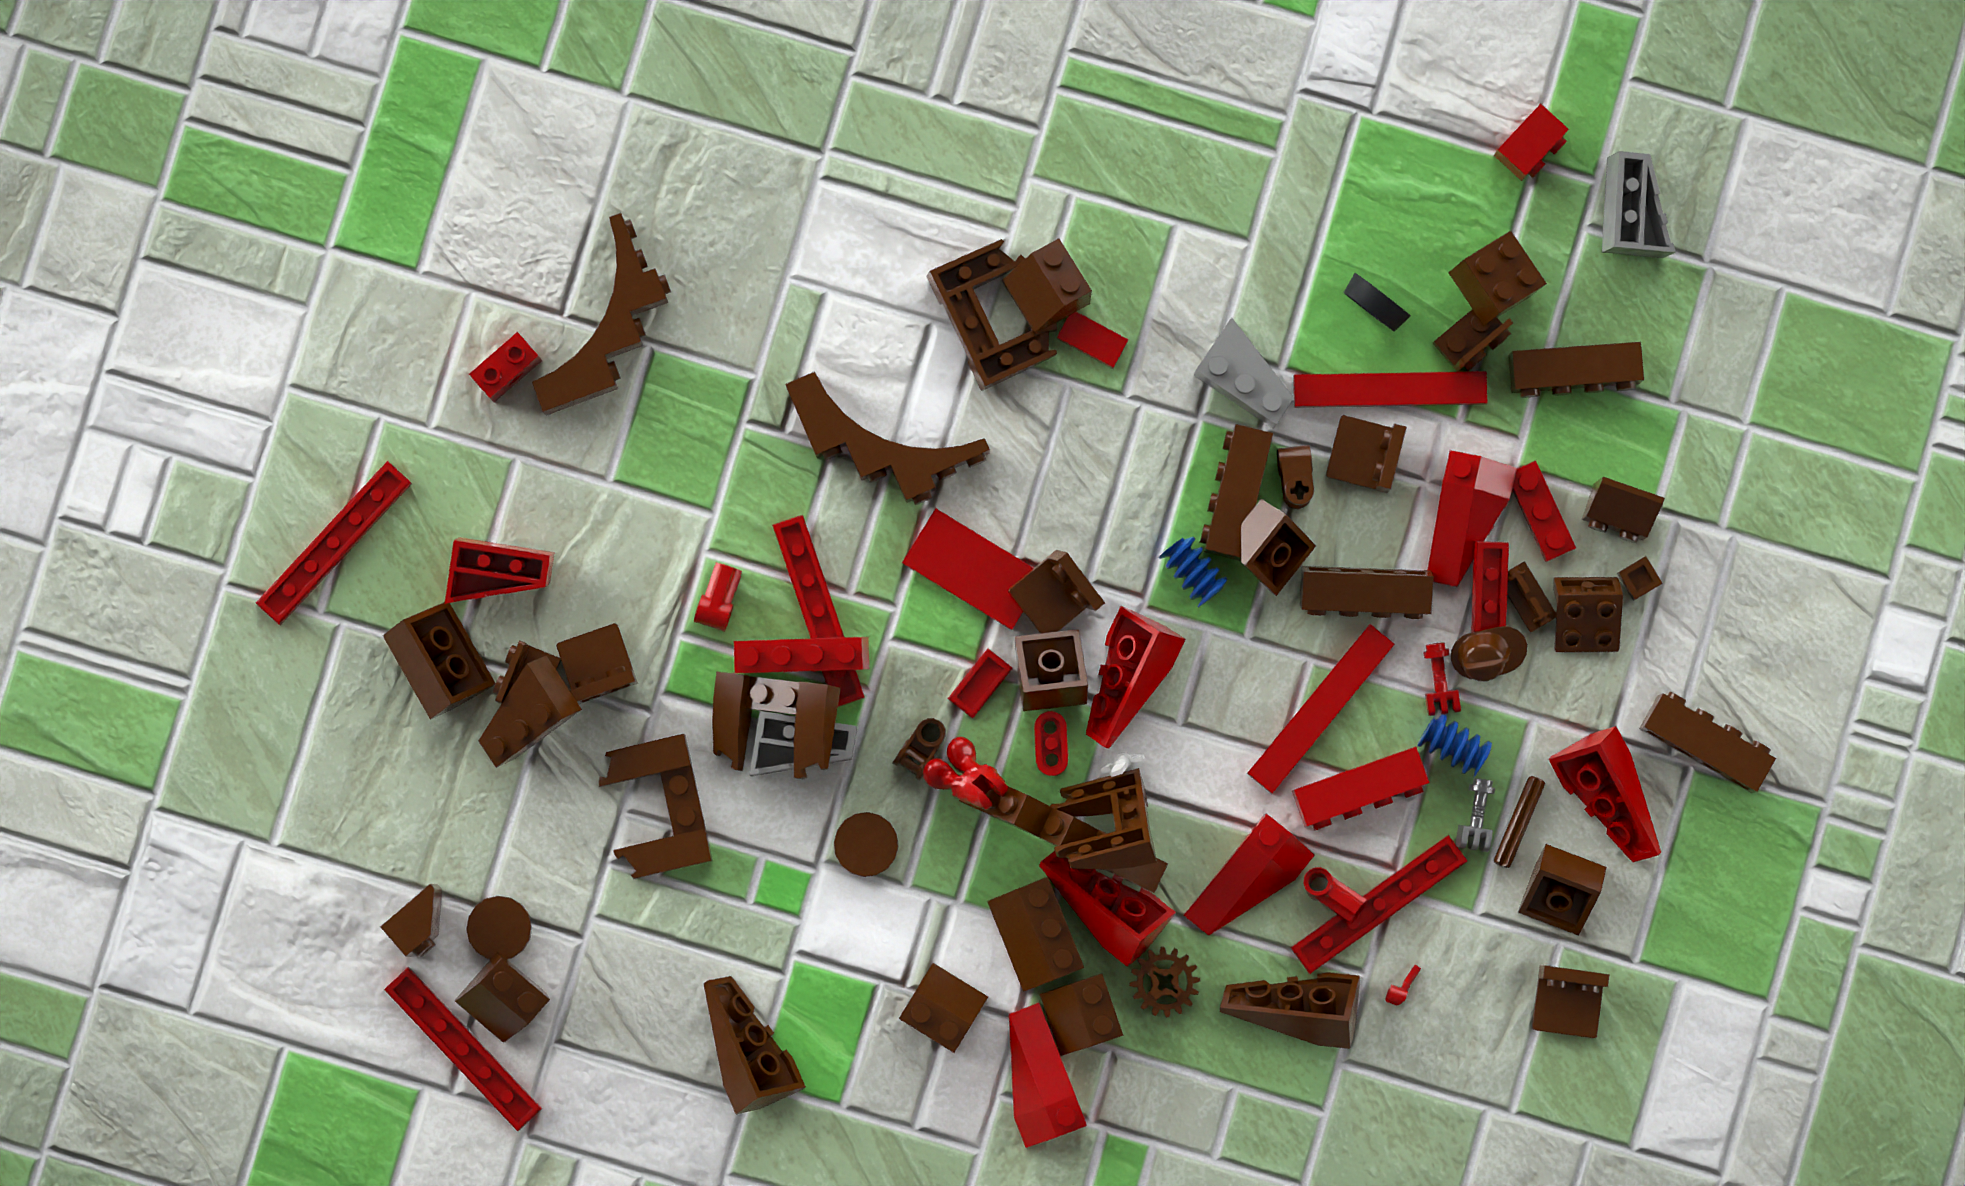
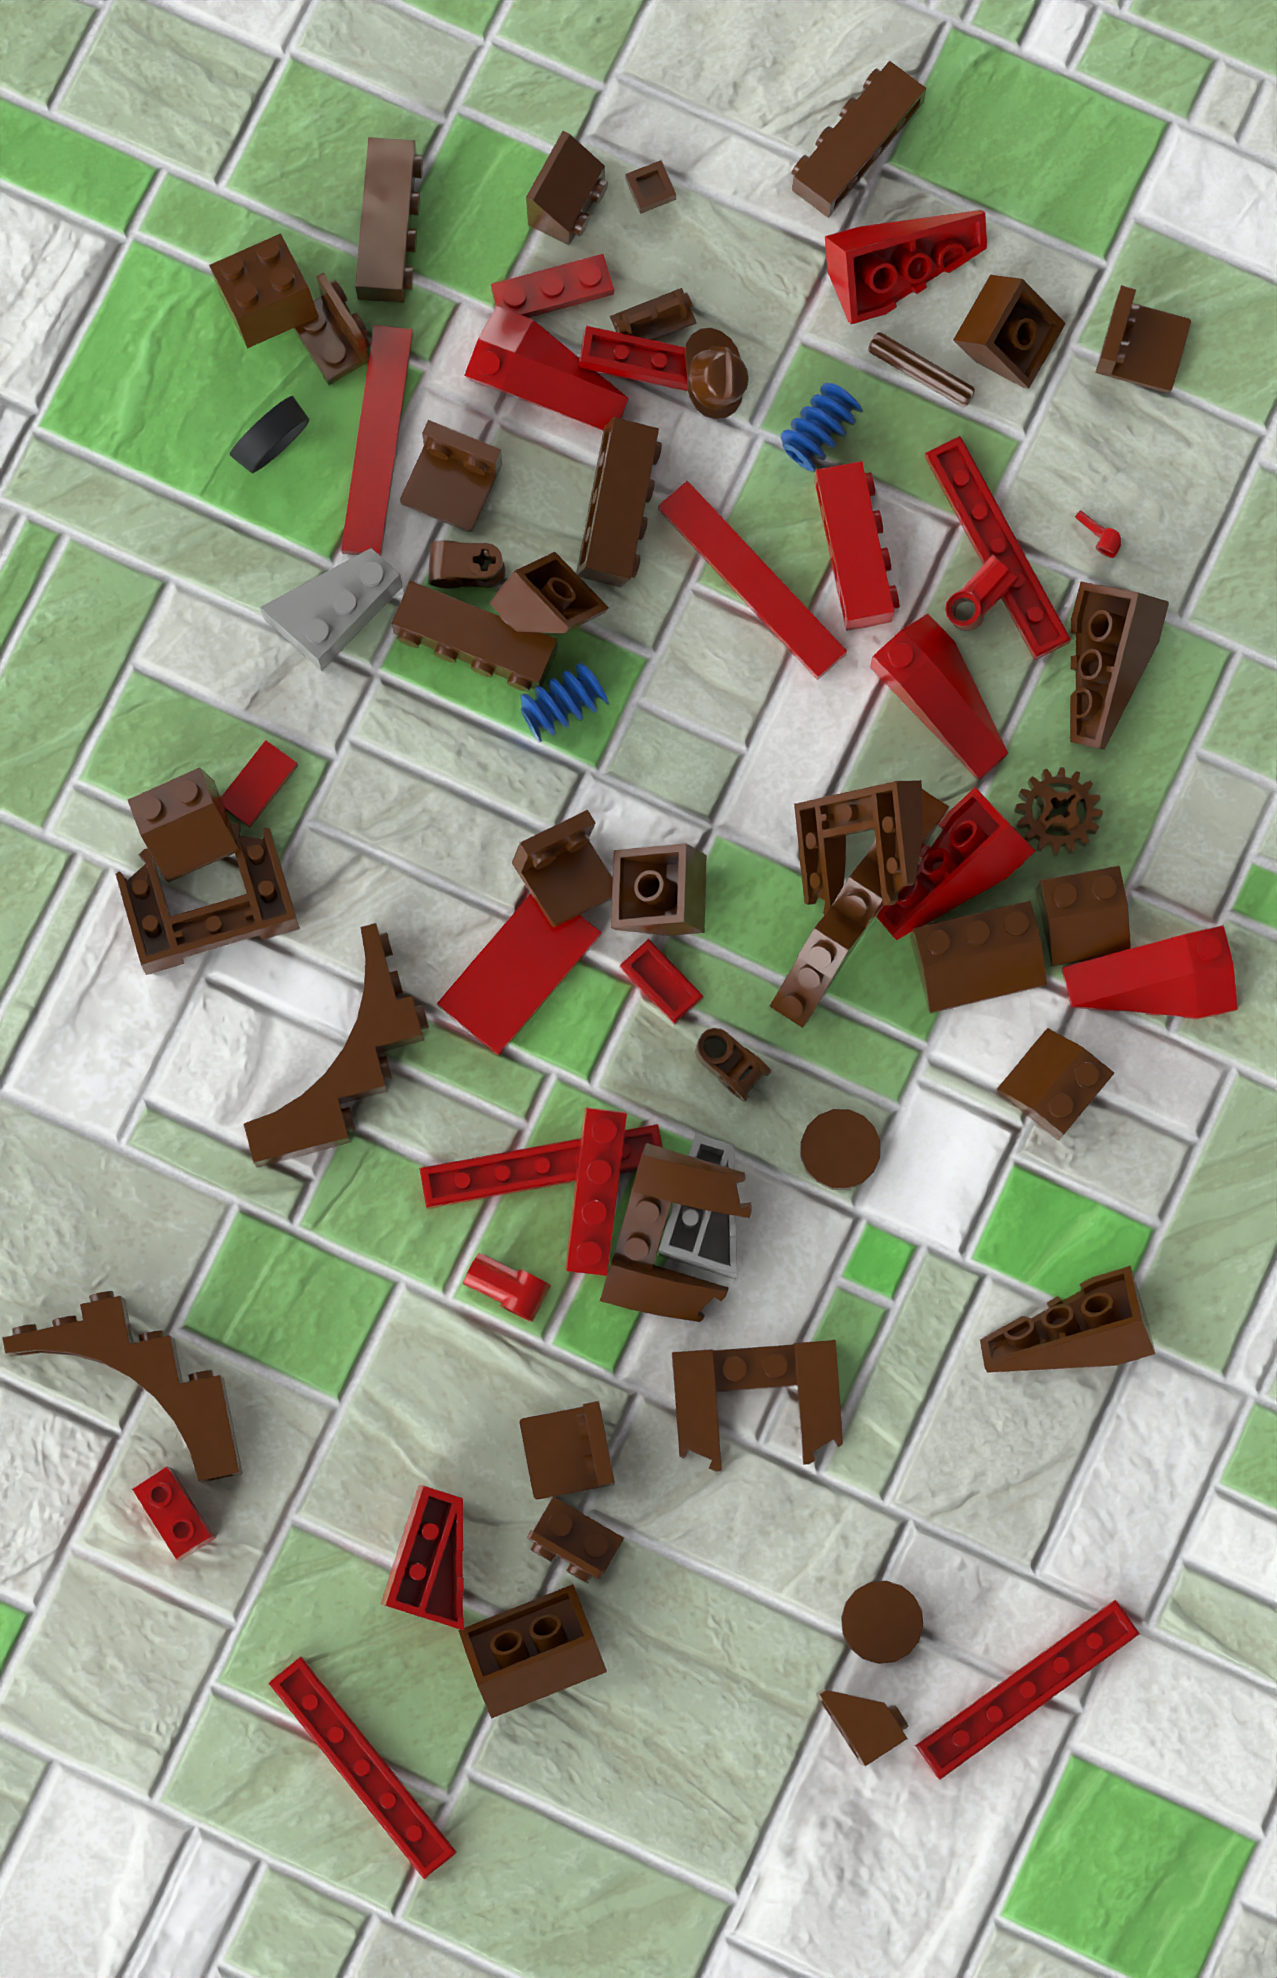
camera: 80 degrees left, 5 degrees down
reddish brown slope [454,951,550,1043] -> none
reddish brown wedge [478,655,582,768] -> none
red piece [923,737,1008,810] -> none
red plate [1034,711,1068,776] -> none
red wedge [1086,606,1186,749] -> none
white piece [1100,752,1145,777] -> none
red hinge [1423,642,1461,716] -> none
flat silver hinge [1456,778,1495,852] -> none
red brick [1494,103,1569,181] -> none
reddish brown bracket [1553,577,1623,652] -> none
light grey wedge [1602,151,1676,258] -> none

